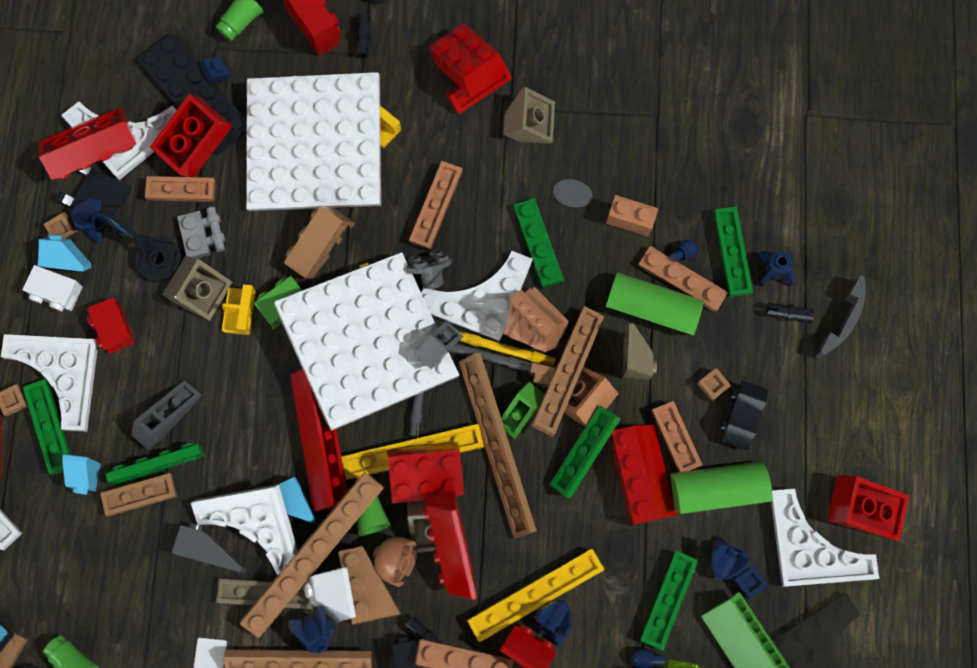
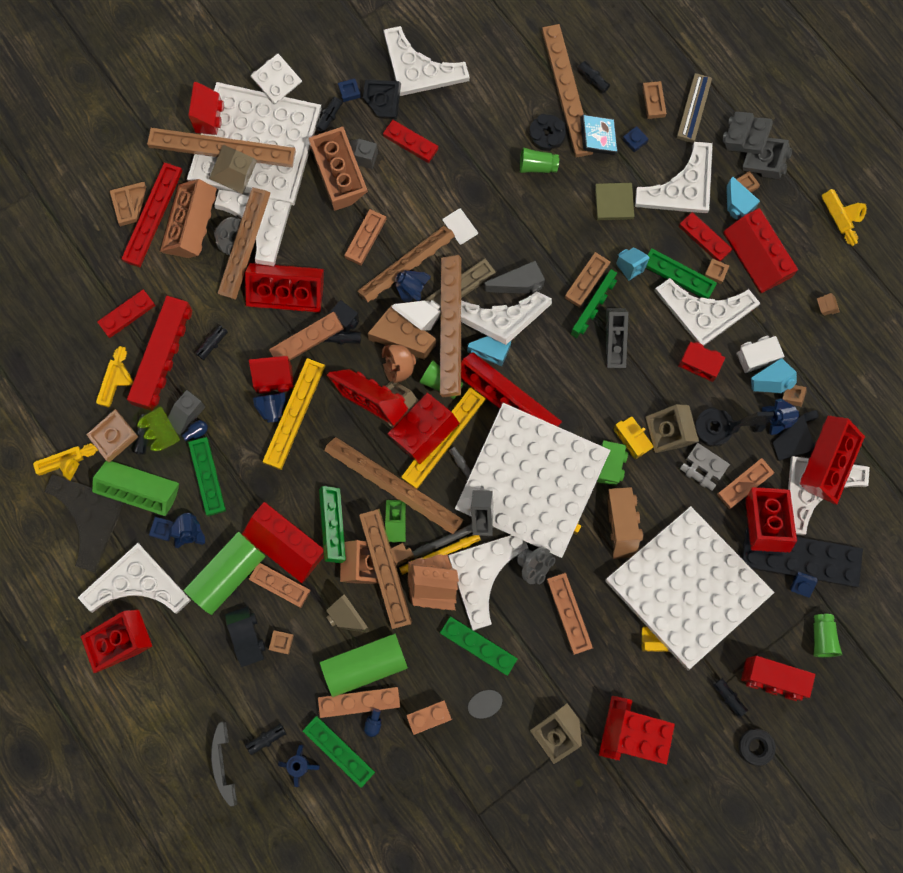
camera: 140 degrees right, 0 degrees up
none -> olive tile [595,183,634,220]

